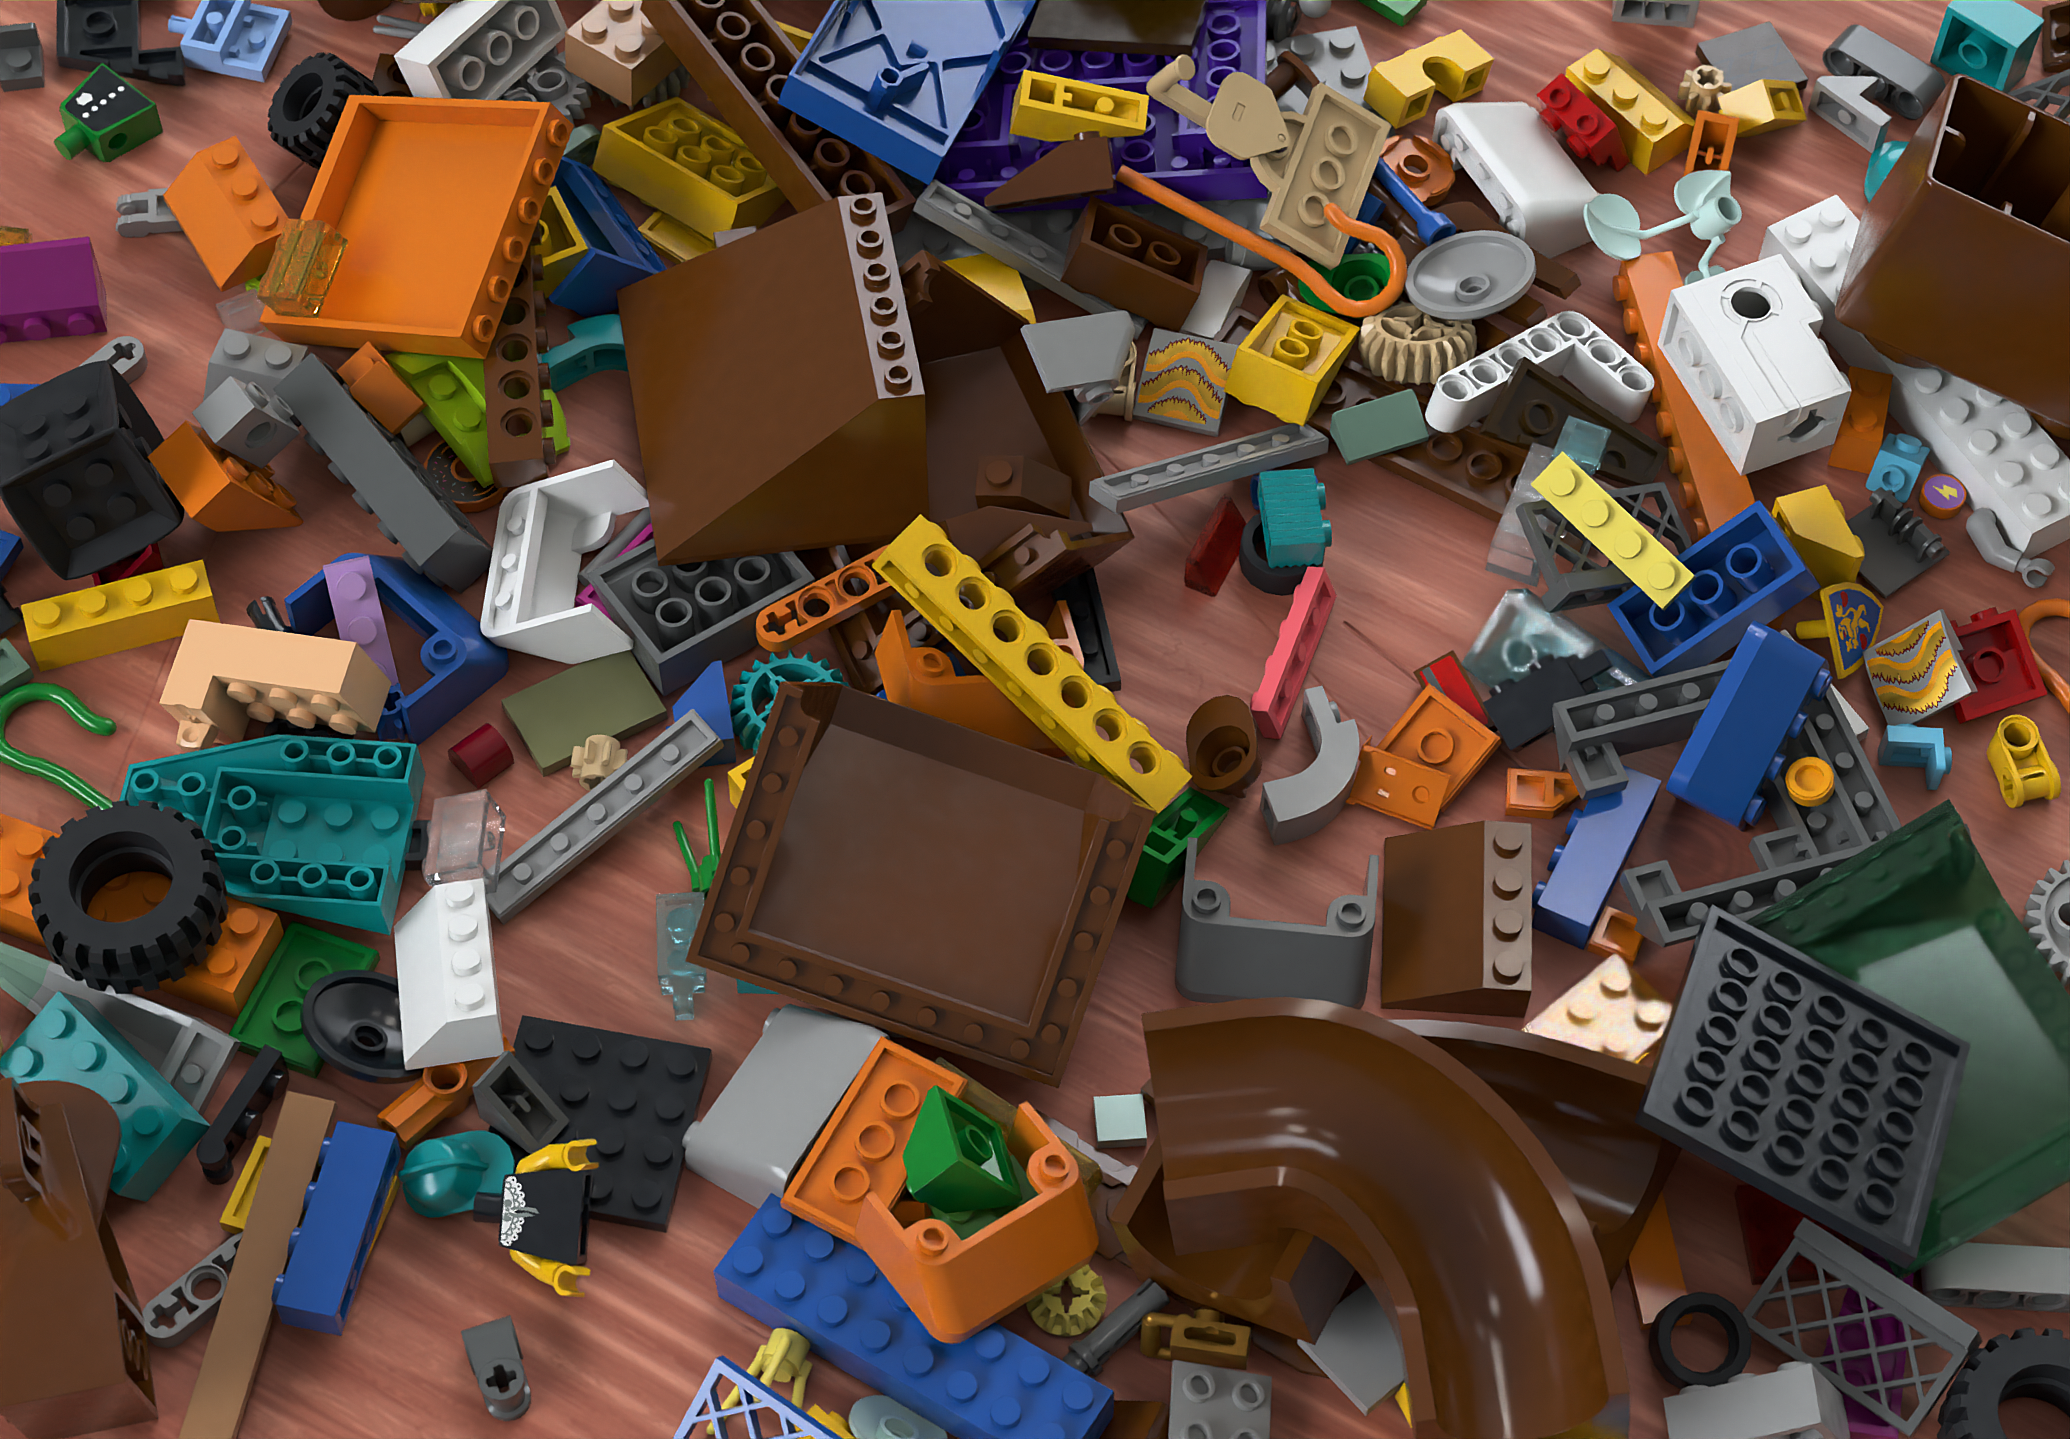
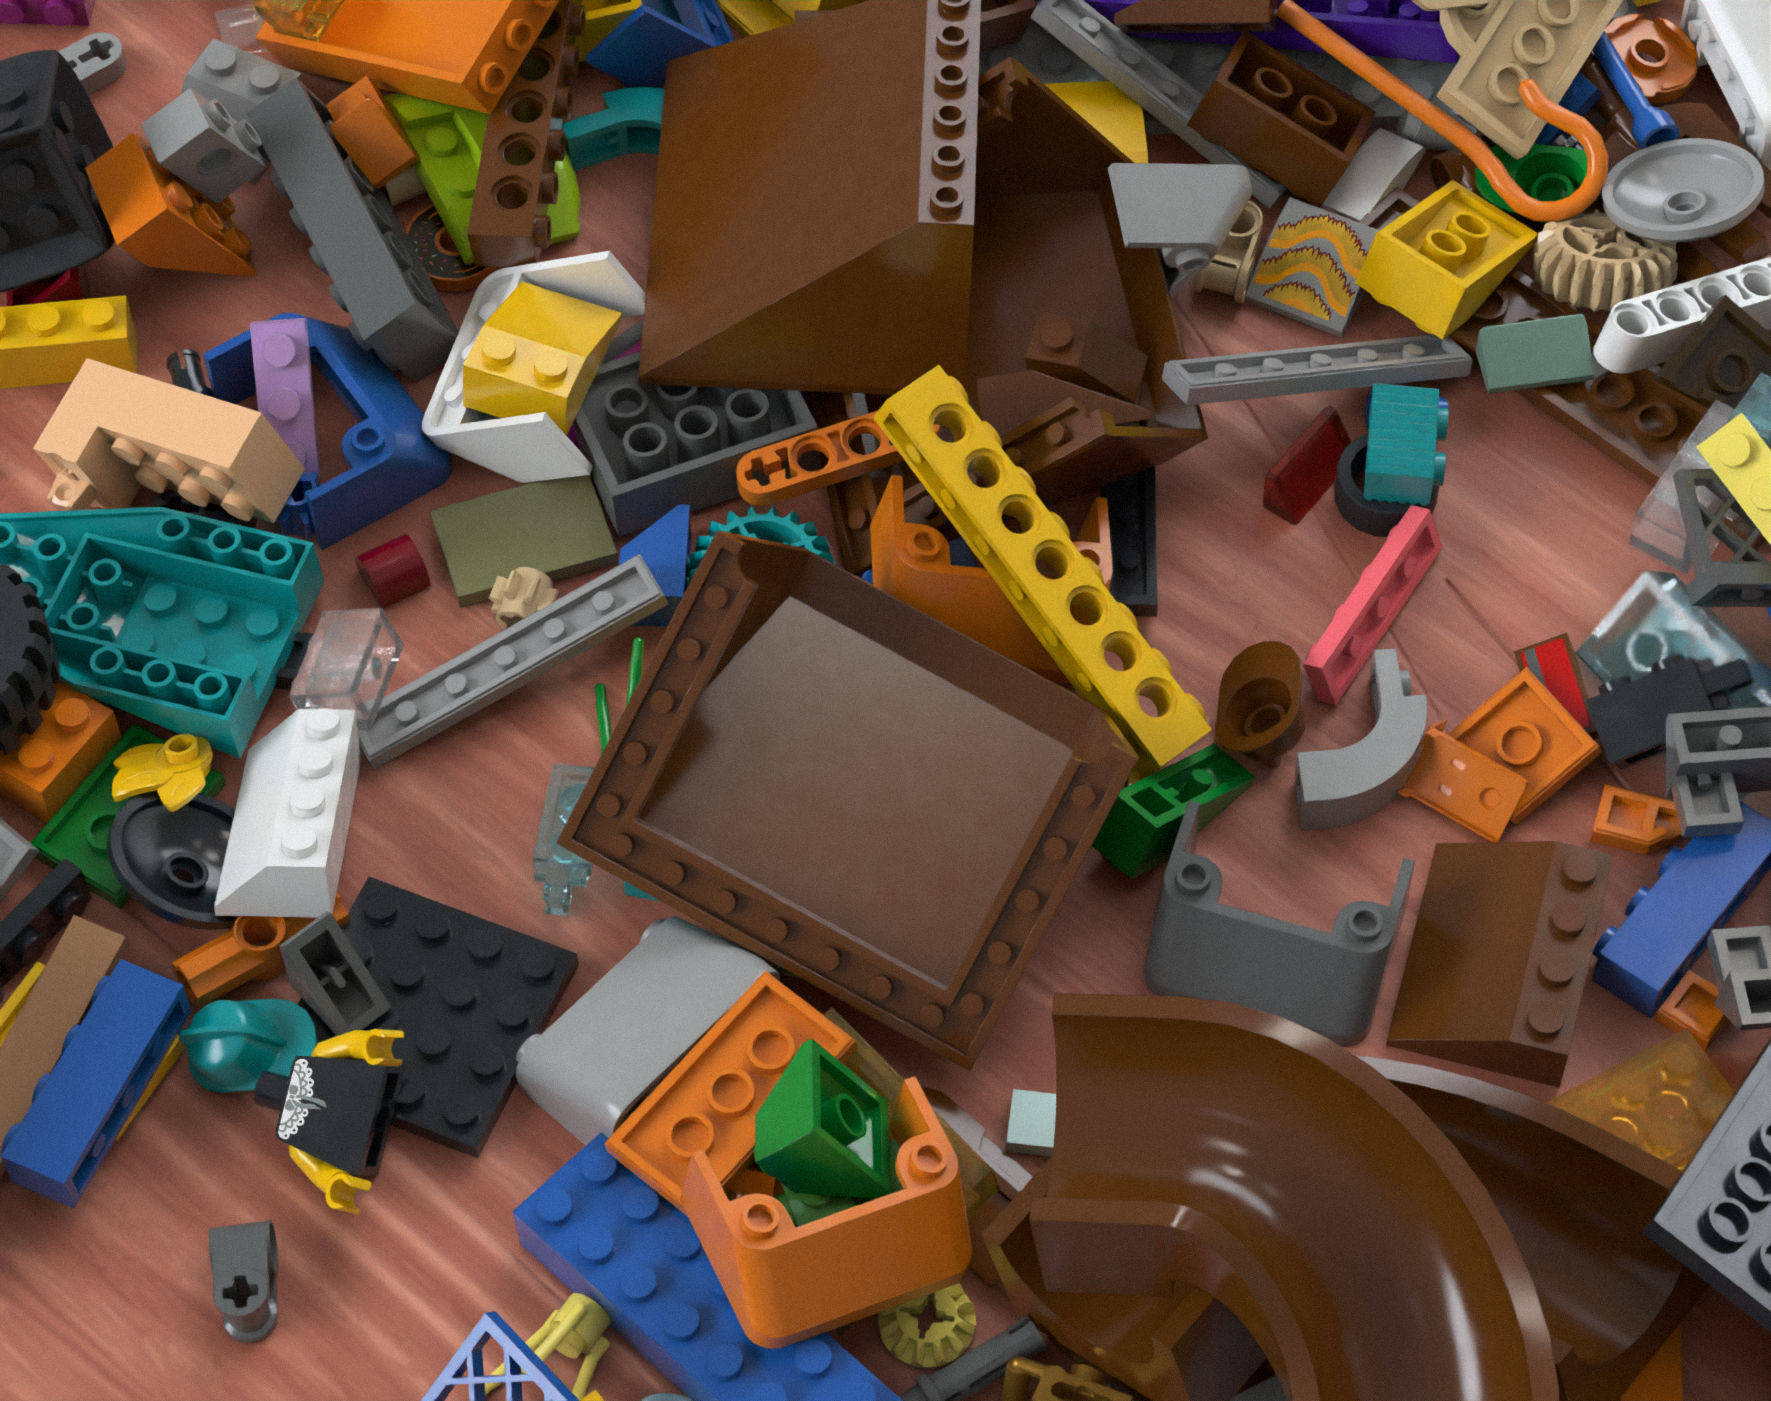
camera: 15 degrees right, 0 degrees up
none -> yellow plate [112,734,213,812]
none -> yellow slope [463,282,622,436]

